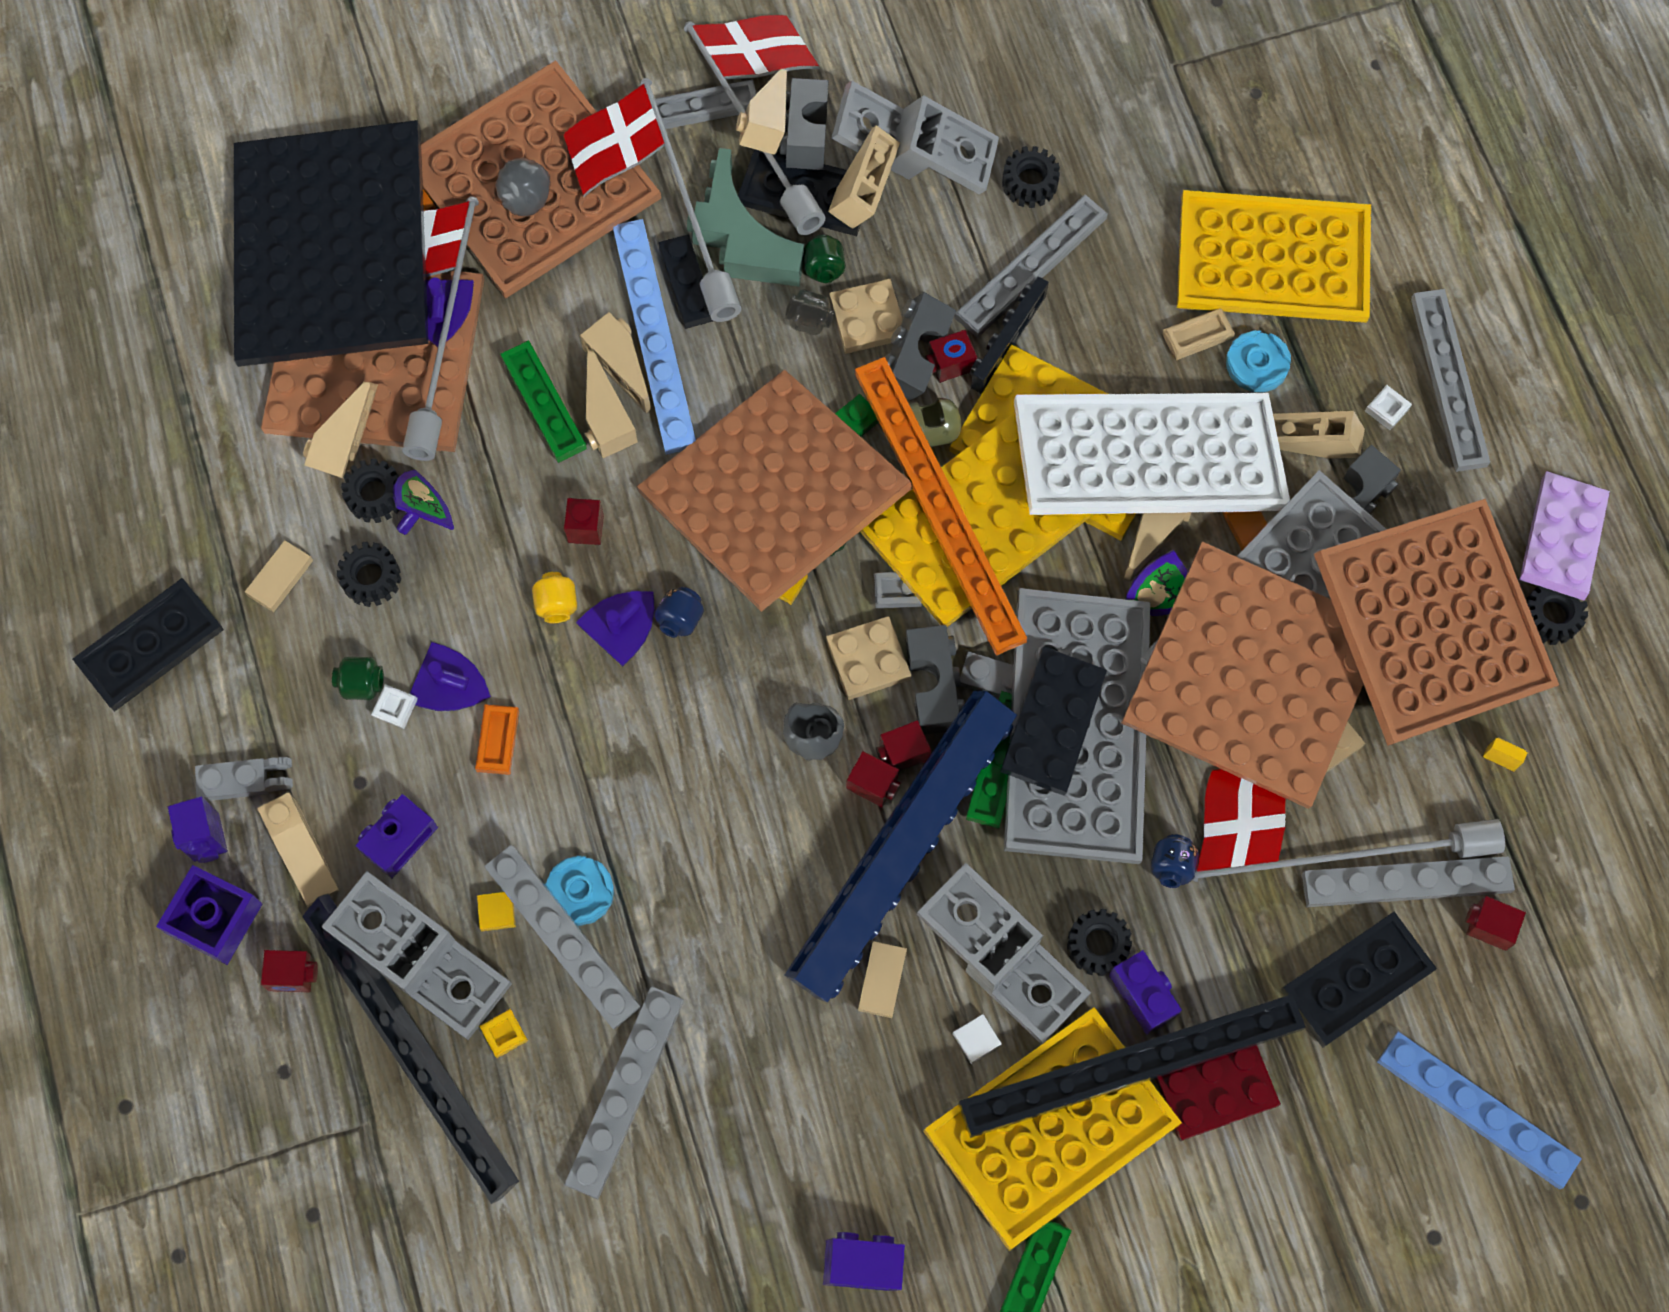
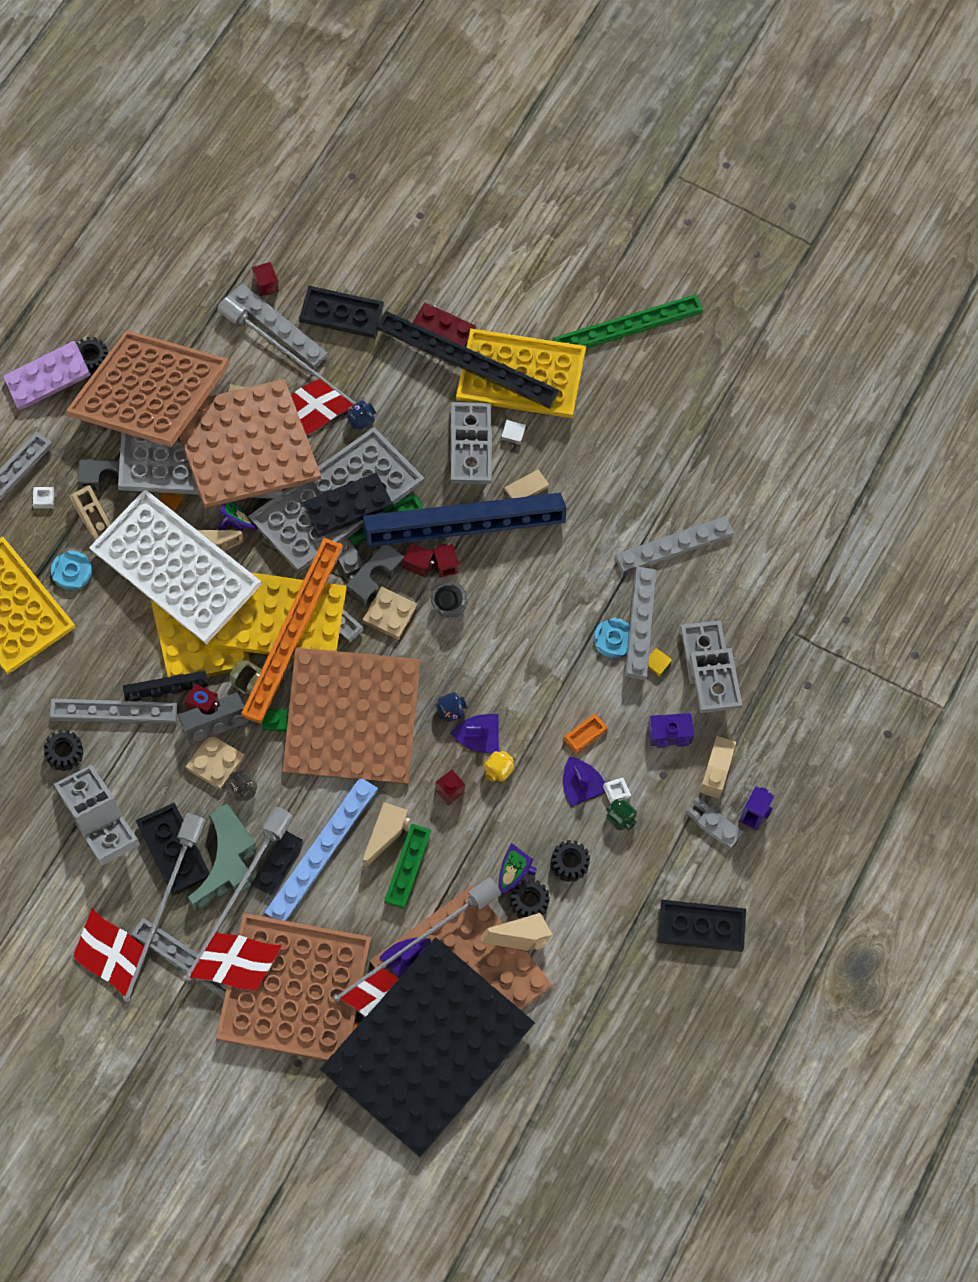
camera: 140 degrees left, 5 degrees down
dark purple brick [156,865,263,965] -> none
tan tile [245,540,313,613] -> none
dark red brick [261,950,318,992] -> none
black plate [302,894,519,1204] -> none
yellow tile [479,1008,528,1058] -> none
dark grey hair [495,157,551,216] -> none
tan slope [580,312,651,413] -> none
tan slope [736,69,787,155] -> none
dark grey arch [780,78,829,170] -> none
dark green head [803,235,846,283] -> none
dark purple brick [823,1232,905,1291] -> none
tan slope [828,125,900,229] -> none
black tyre [1067,909,1132,976] -> none
dark purple brick [1109,950,1182,1035] -> none
tan tile [1162,308,1235,360] -> none
medium blue plate [1377,1031,1582,1189] -> none
yellow tile [1483,737,1528,772] -> none

